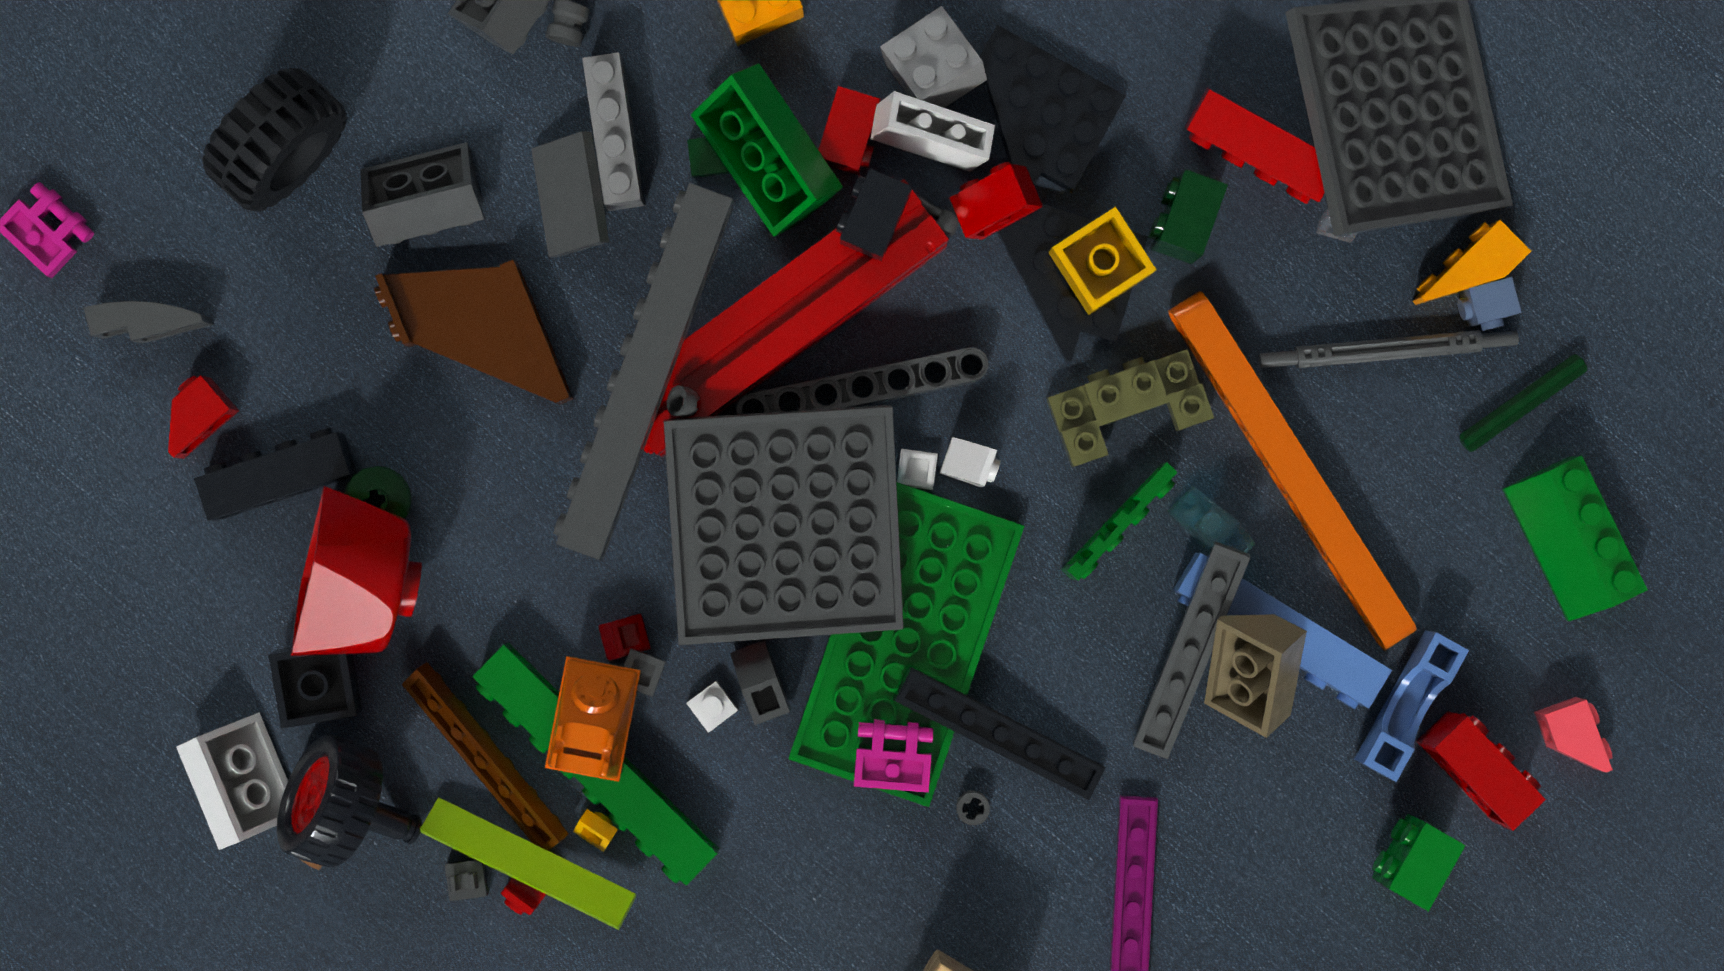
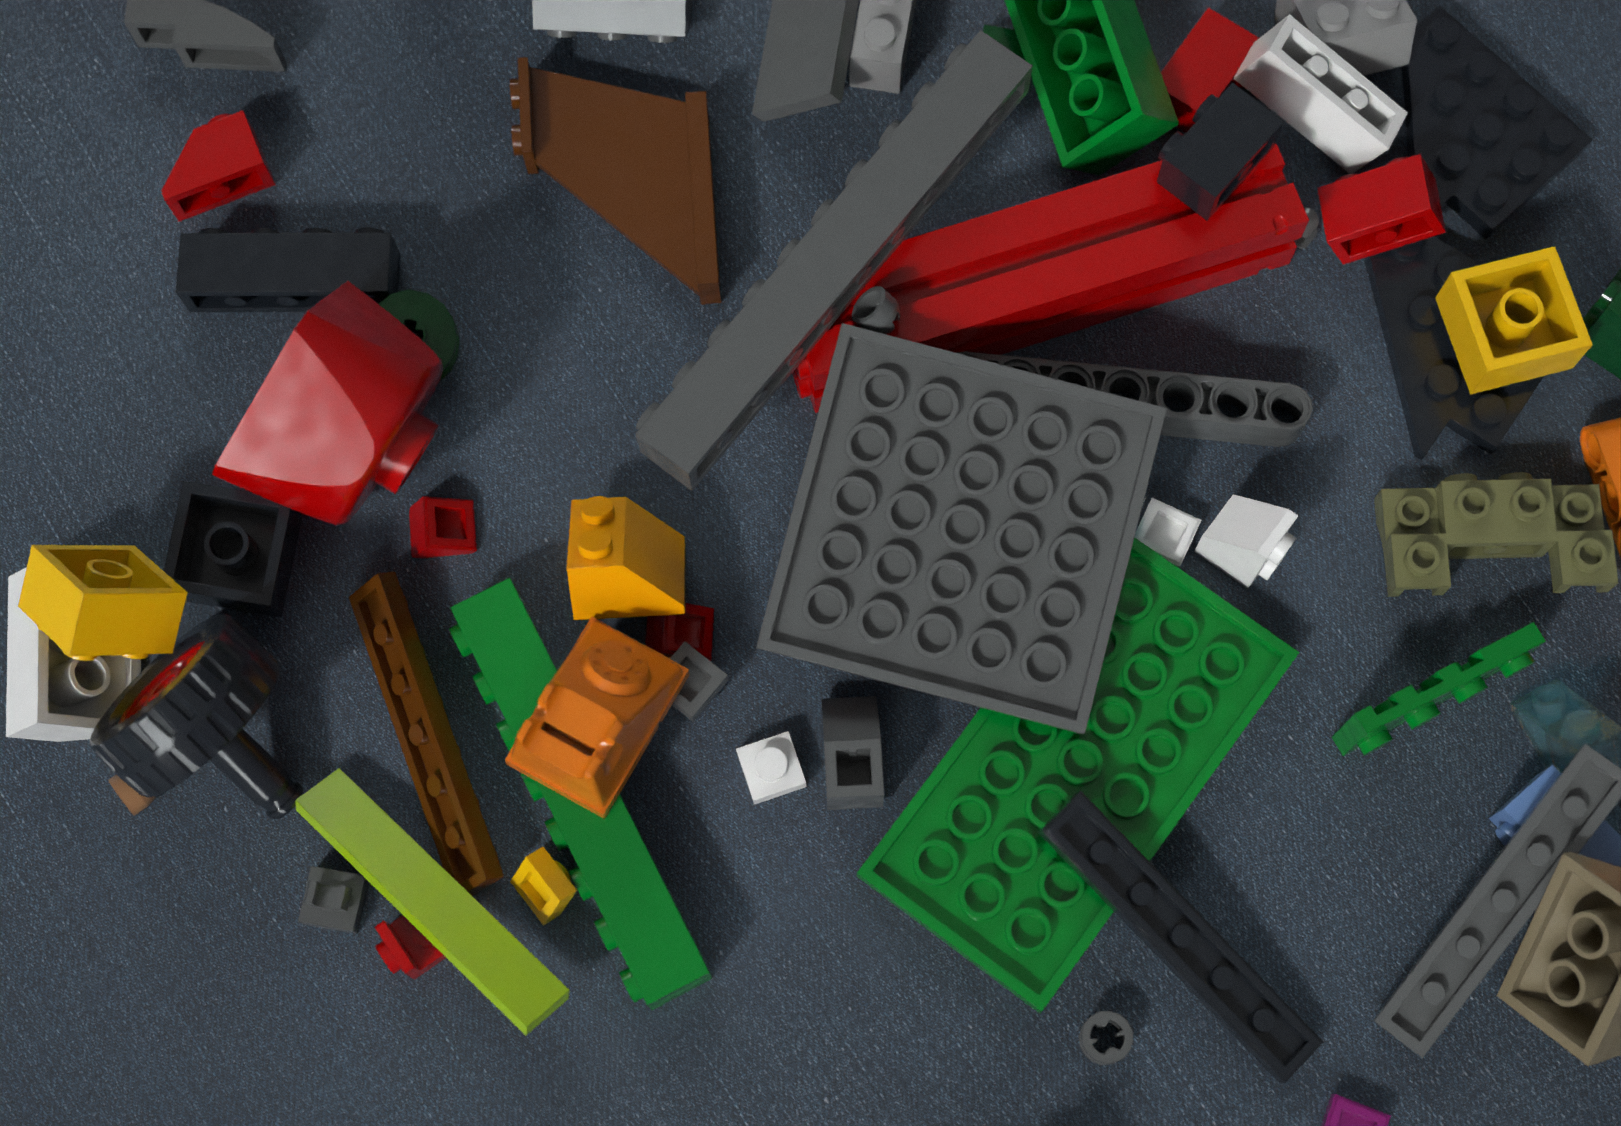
camera: 25 degrees right, 15 degrees down
dark pink plate [854,719,933,793] -> none
none -> yellow brick [18,545,188,661]
none -> red slope [409,496,477,558]
none -> light orange slope [566,496,686,620]

